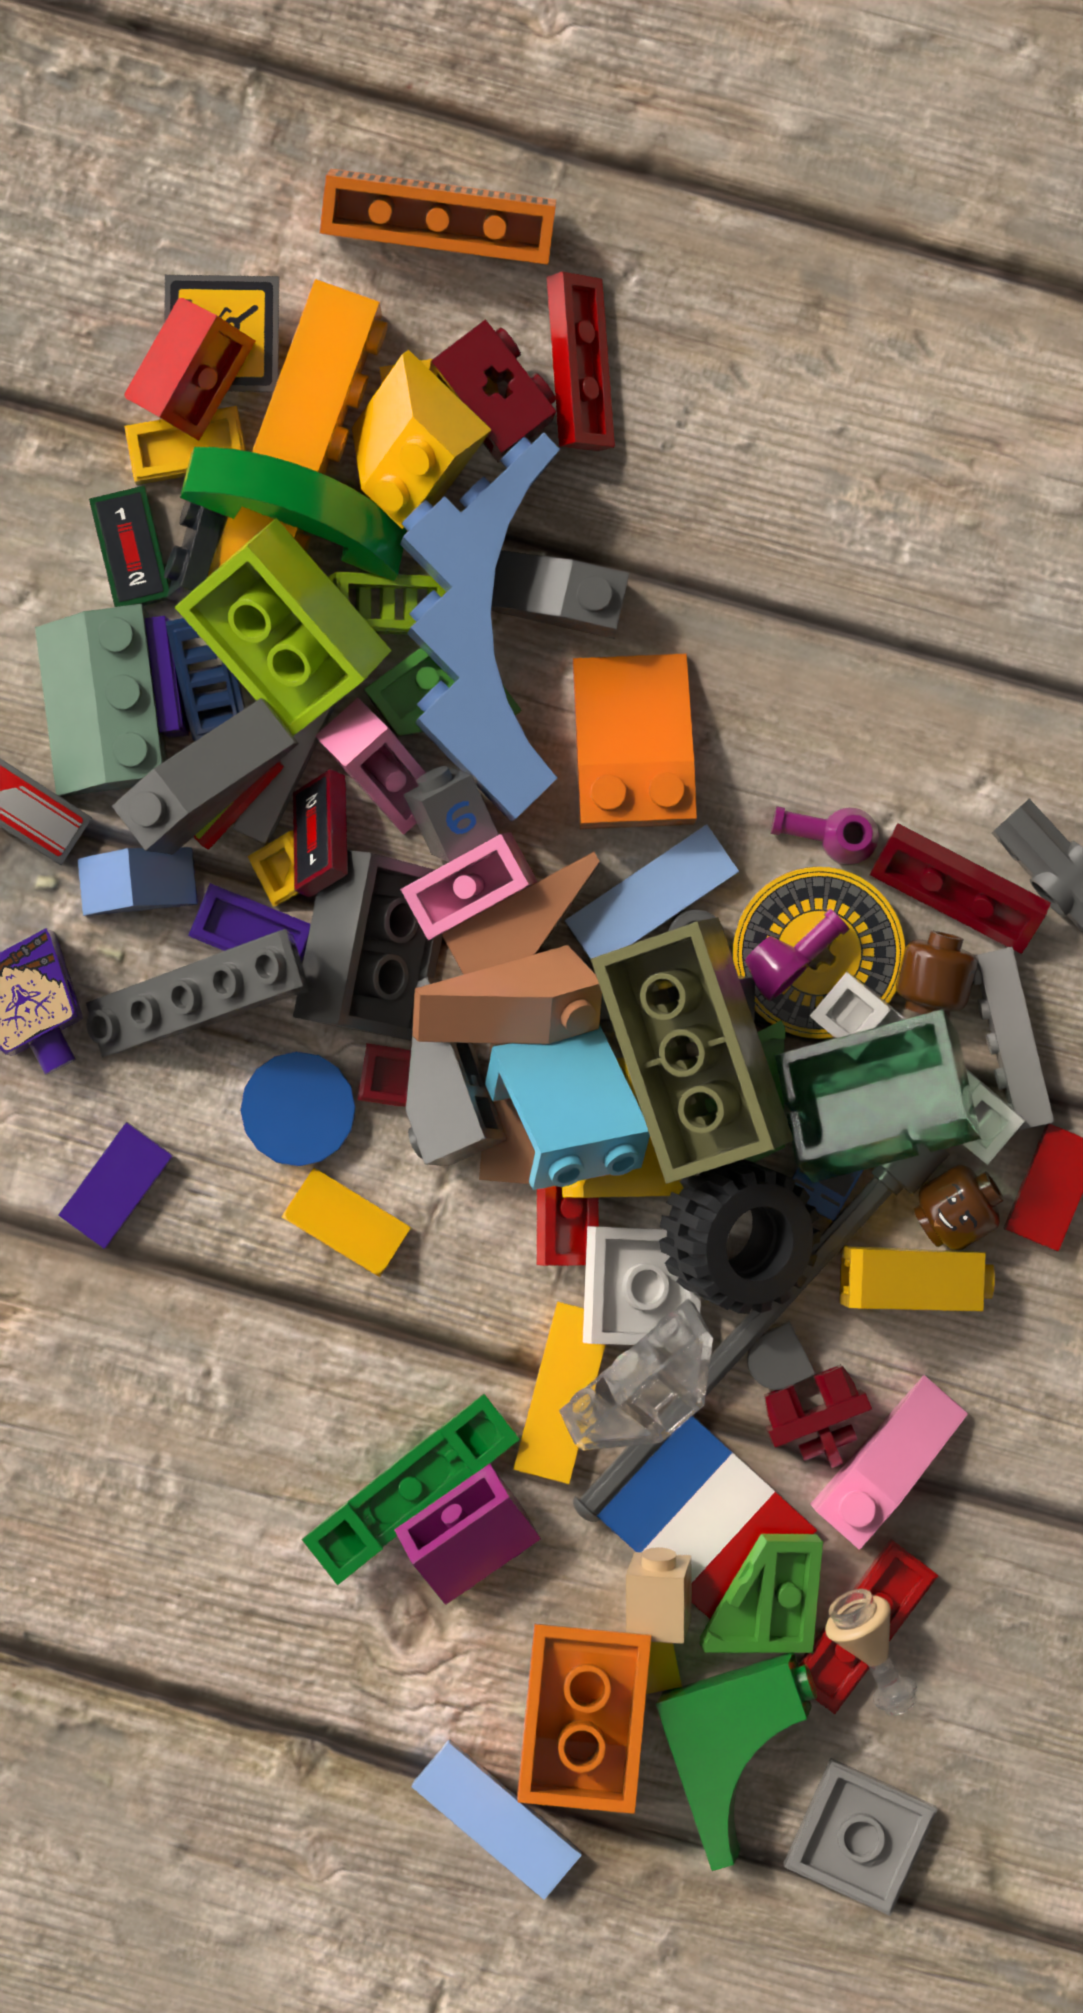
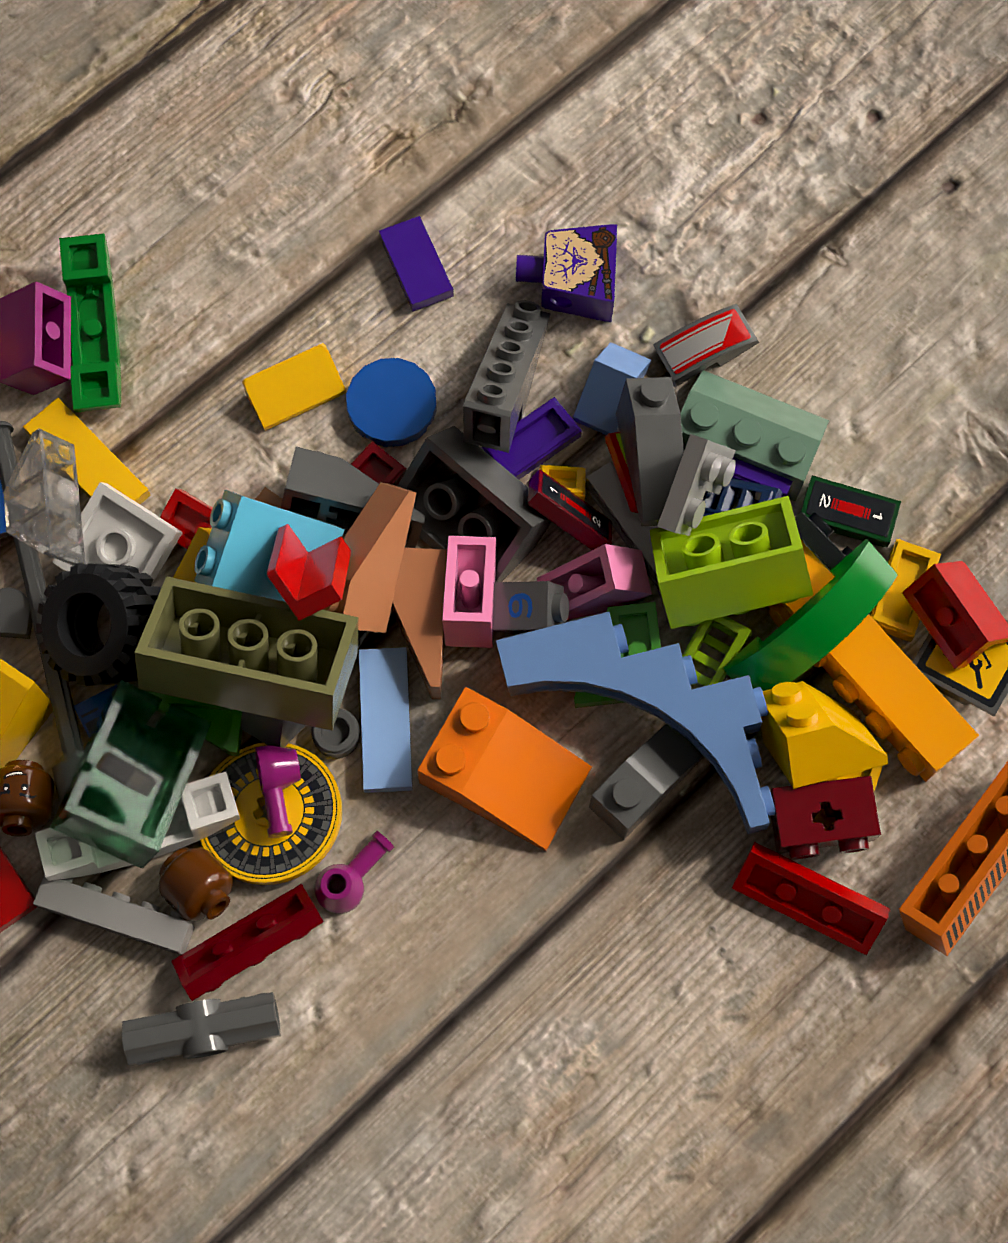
camera: 120 degrees right, 15 degrees down
none -> dark grey tile [95,751,157,797]
none -> red panel [267,524,351,621]
none -> light grey plate [657,434,736,536]

